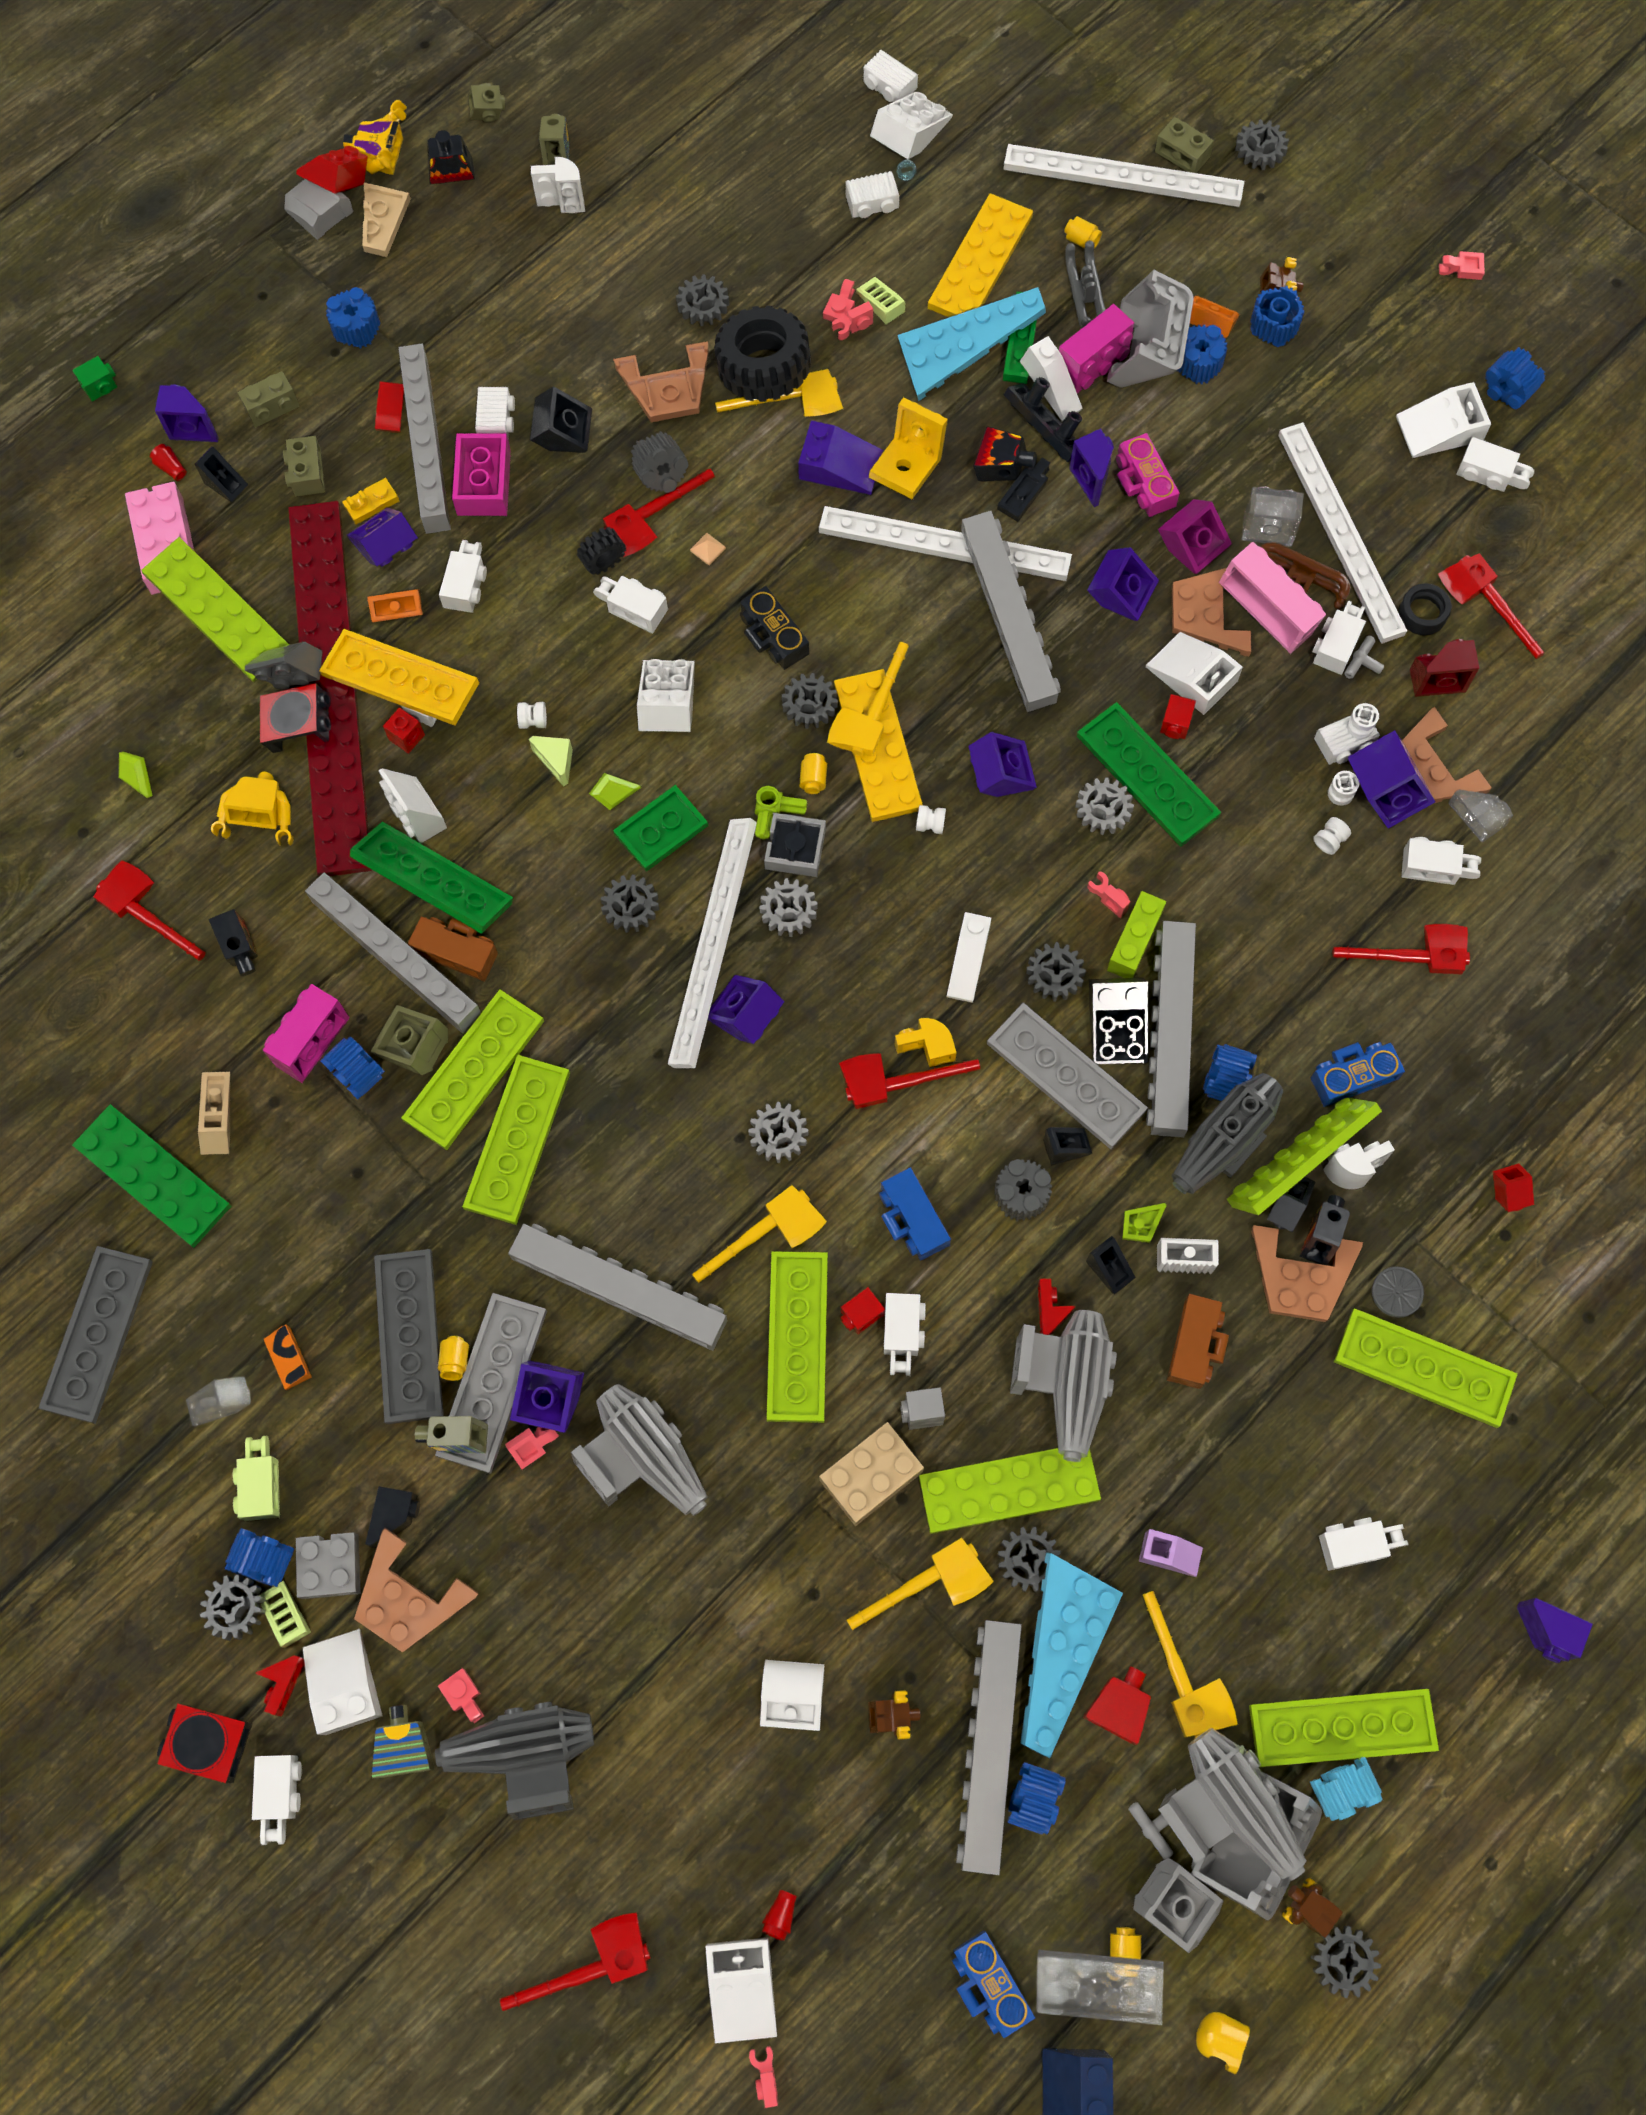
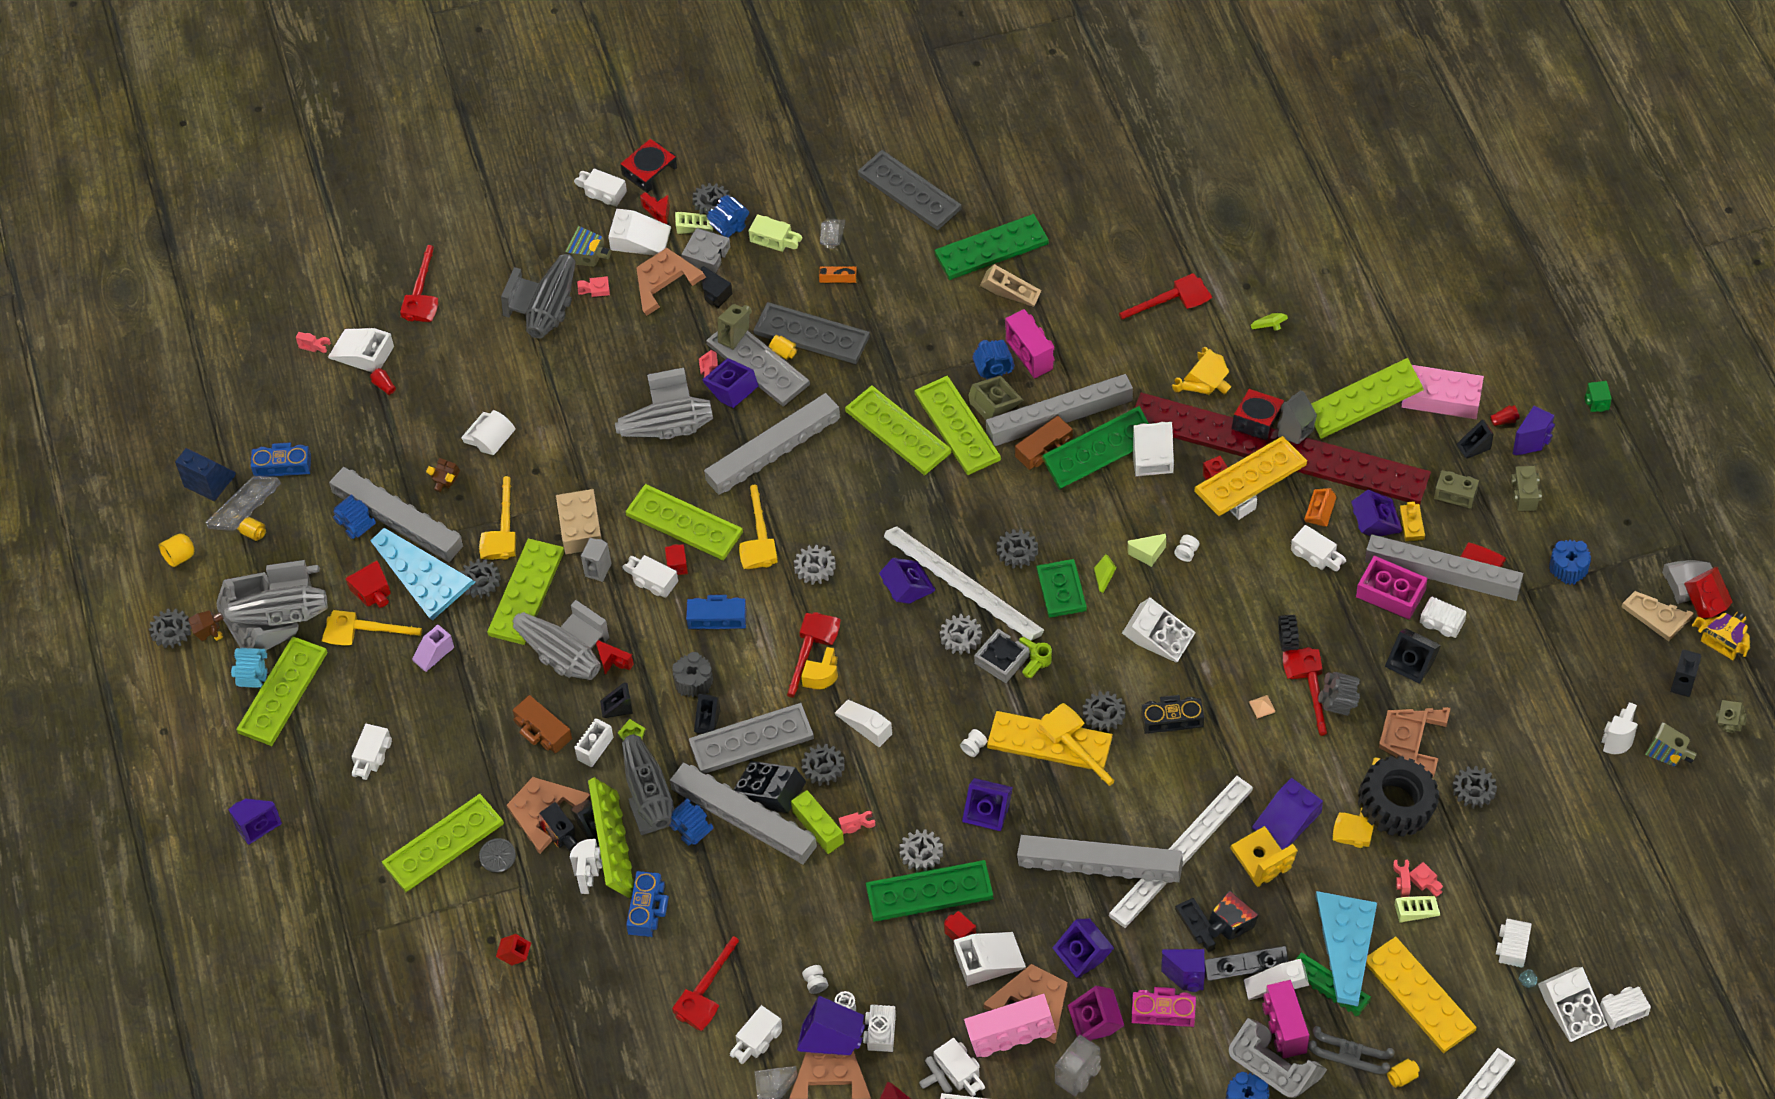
camera: 120 degrees right, 15 degrees down
black torso [209,909,258,976] -> none
white brick [593,576,668,634] -> none
yellow brick [799,753,827,794] -> none
light grey slope [1133,1858,1223,1953] -> none
reddish brown piece [1260,542,1351,610] -> none

